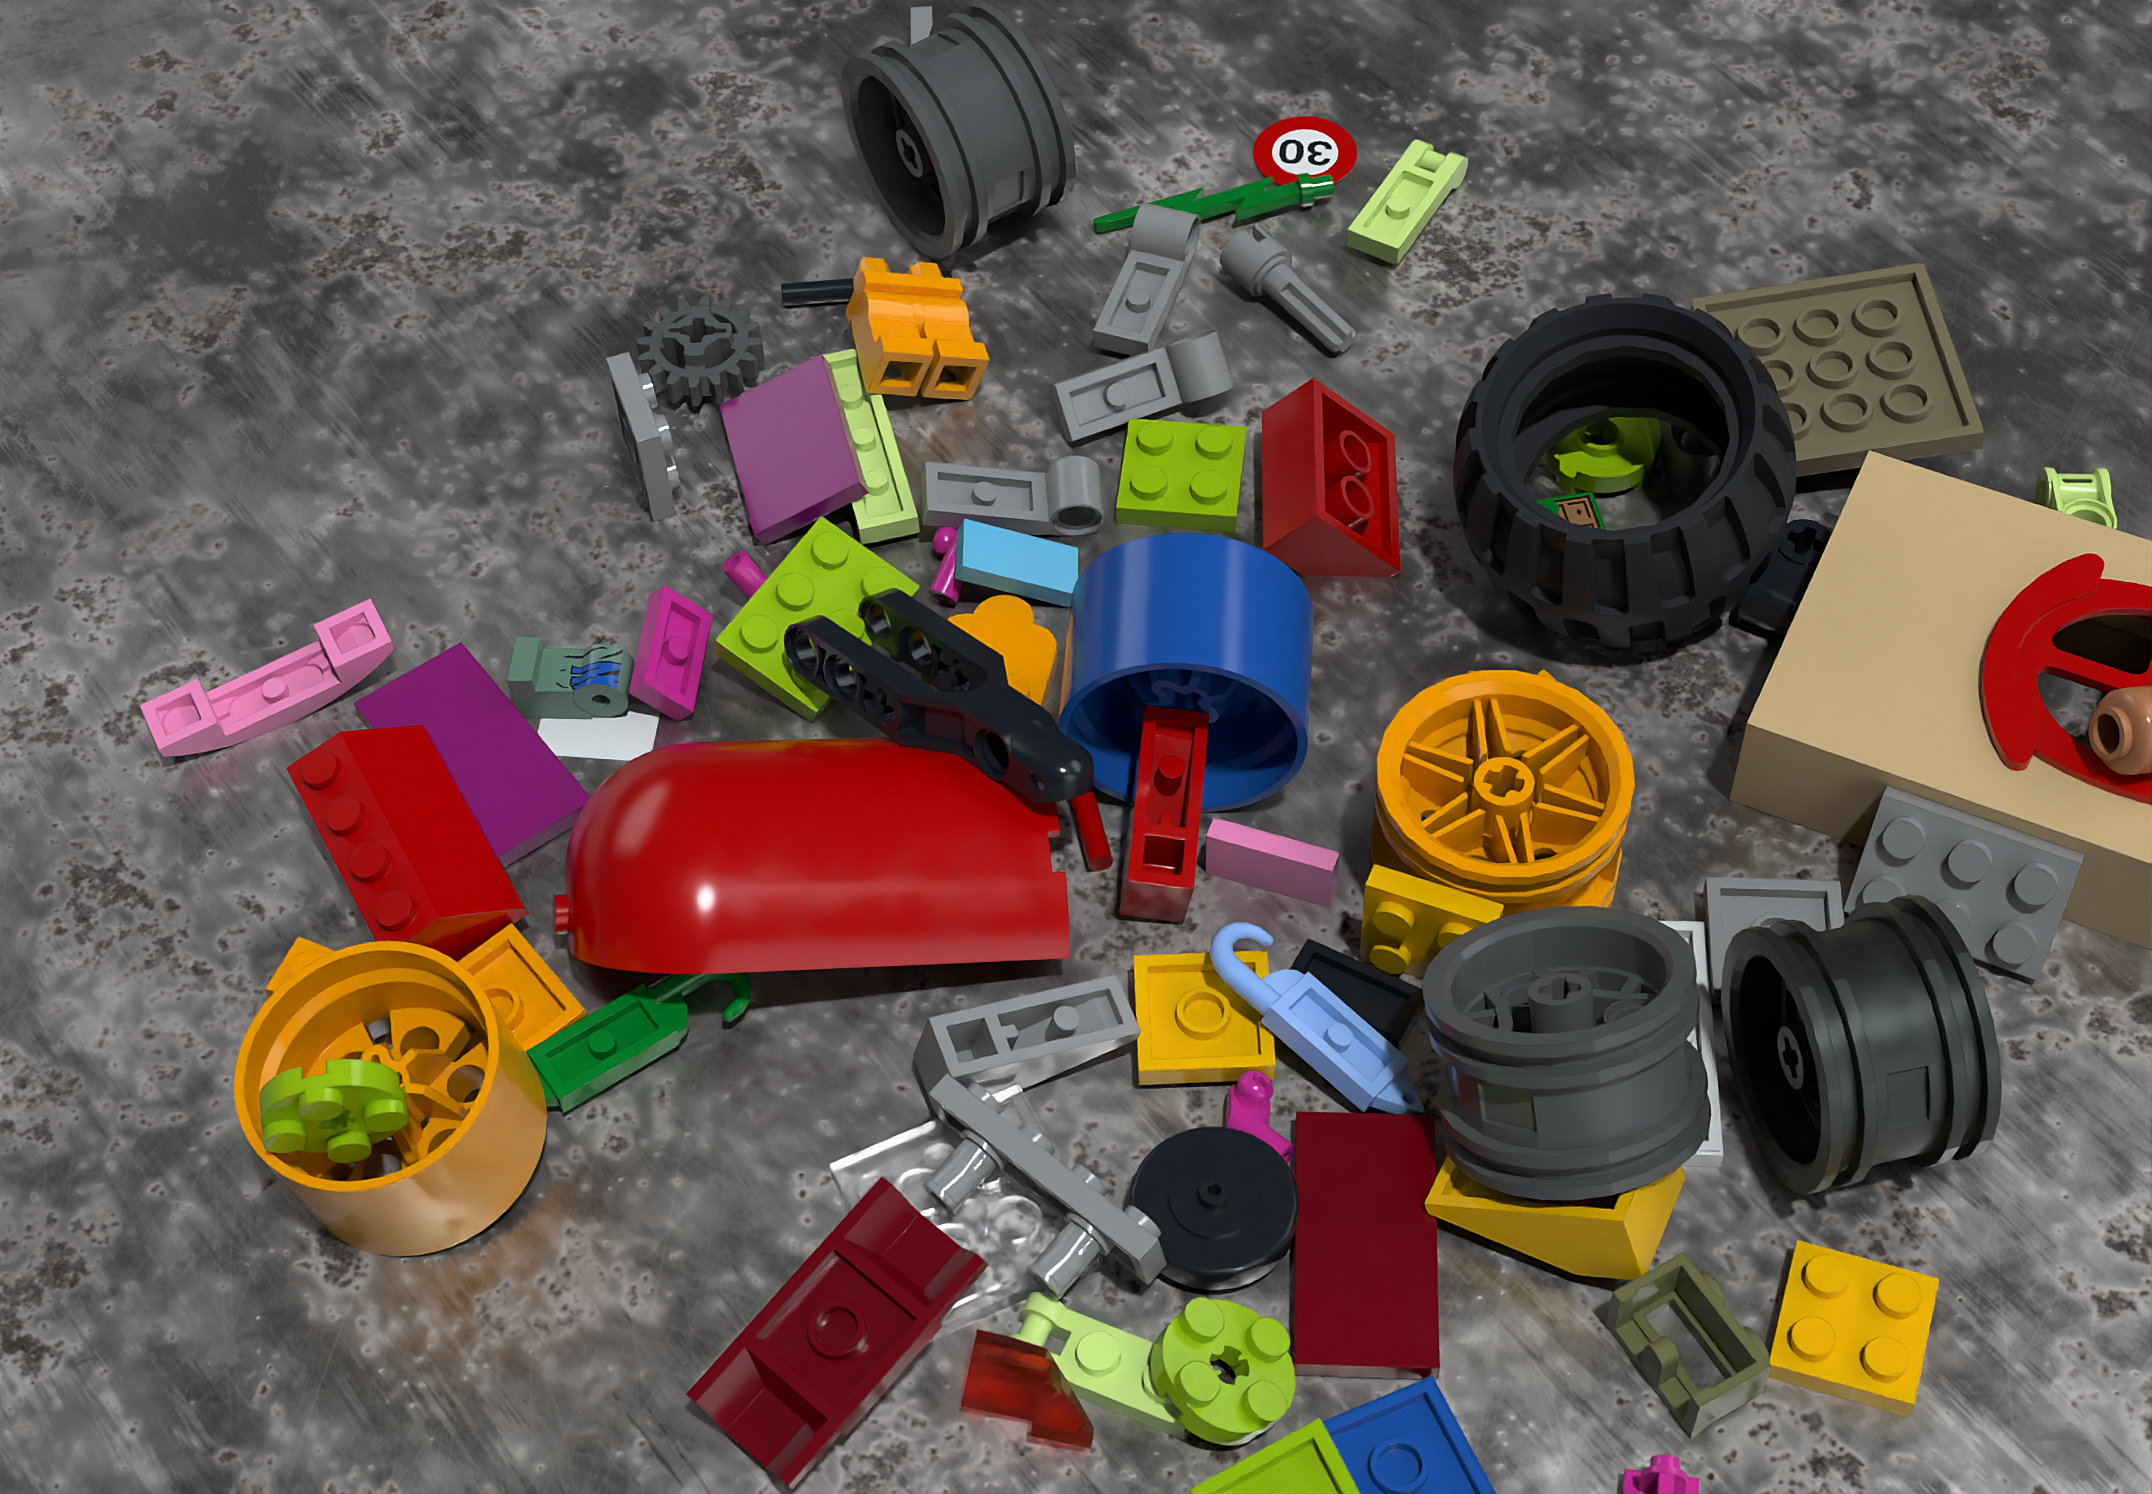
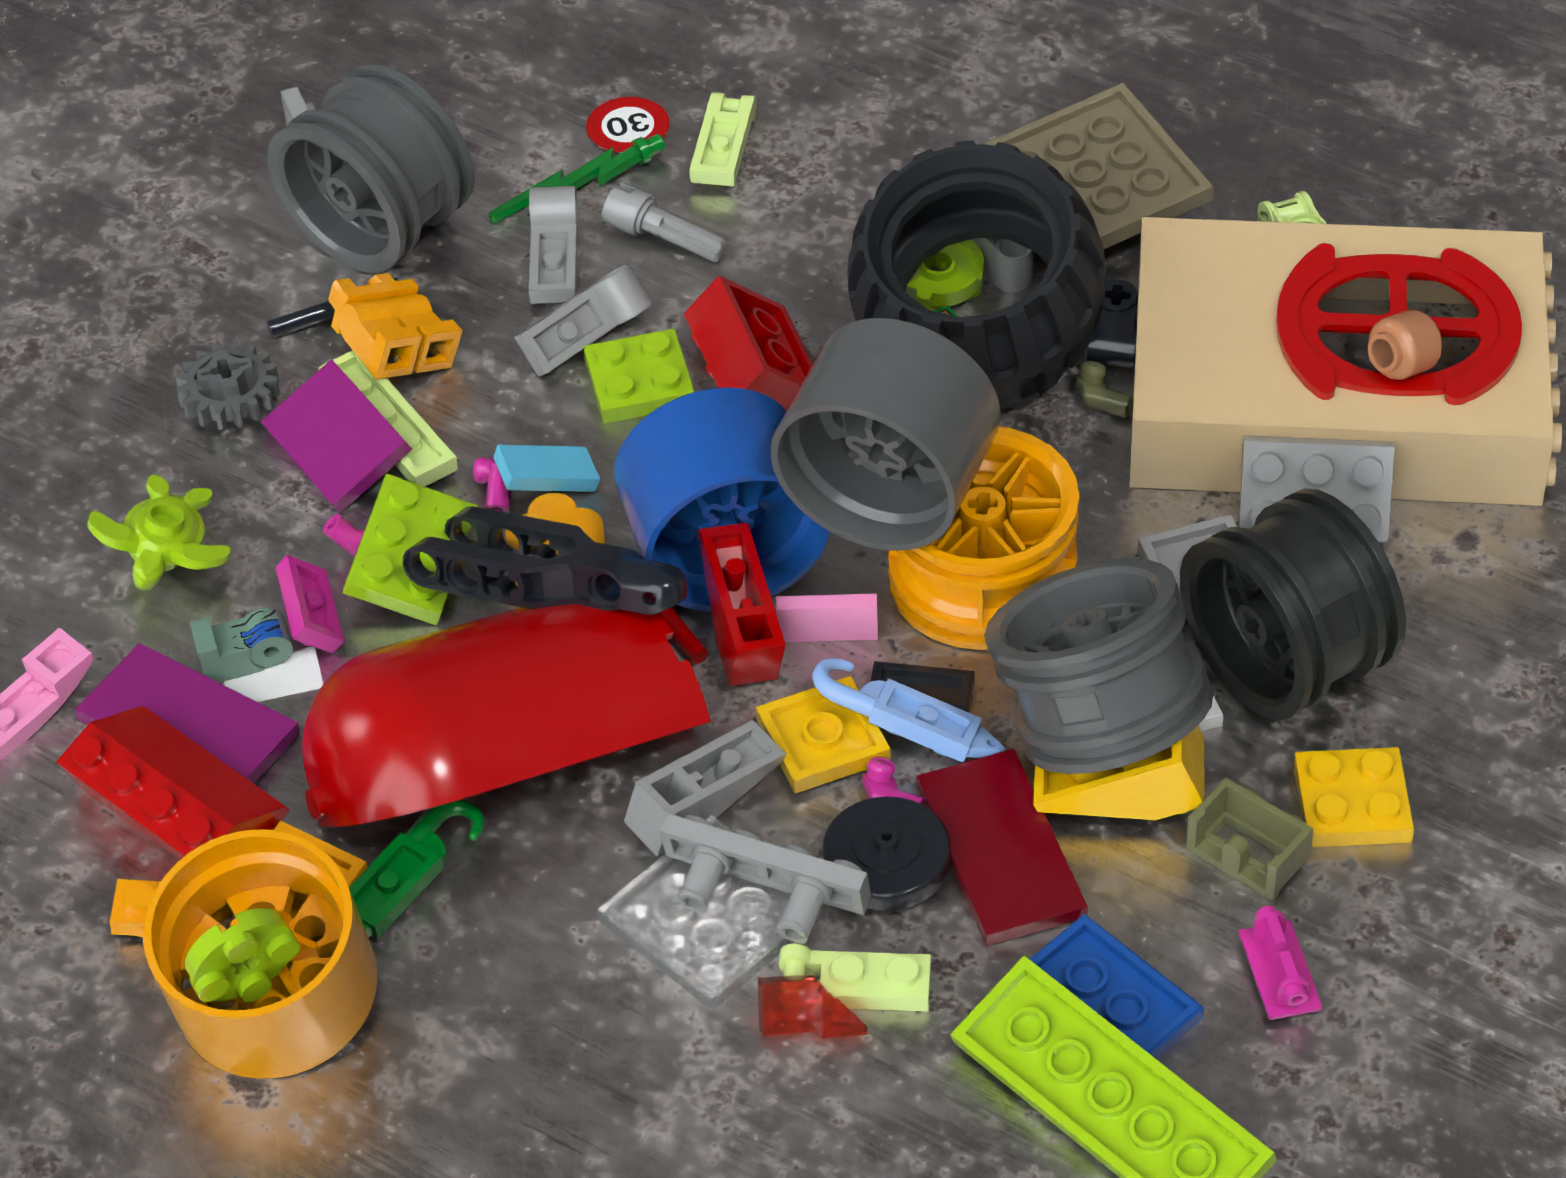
camera: 20 degrees left, 5 degrees down
light grey plate [606,352,681,522] -> none
dark red piece [686,1176,989,1489] -> none
light grey plate [920,456,1104,537] -> none
lime plate [1151,1297,1296,1445] -> none
yellow plate [1359,864,1504,979] -> none
none -> lime animal [87,474,231,591]
none -> dark grey wheel [771,318,1001,551]
none -> olive arm [1076,361,1134,418]

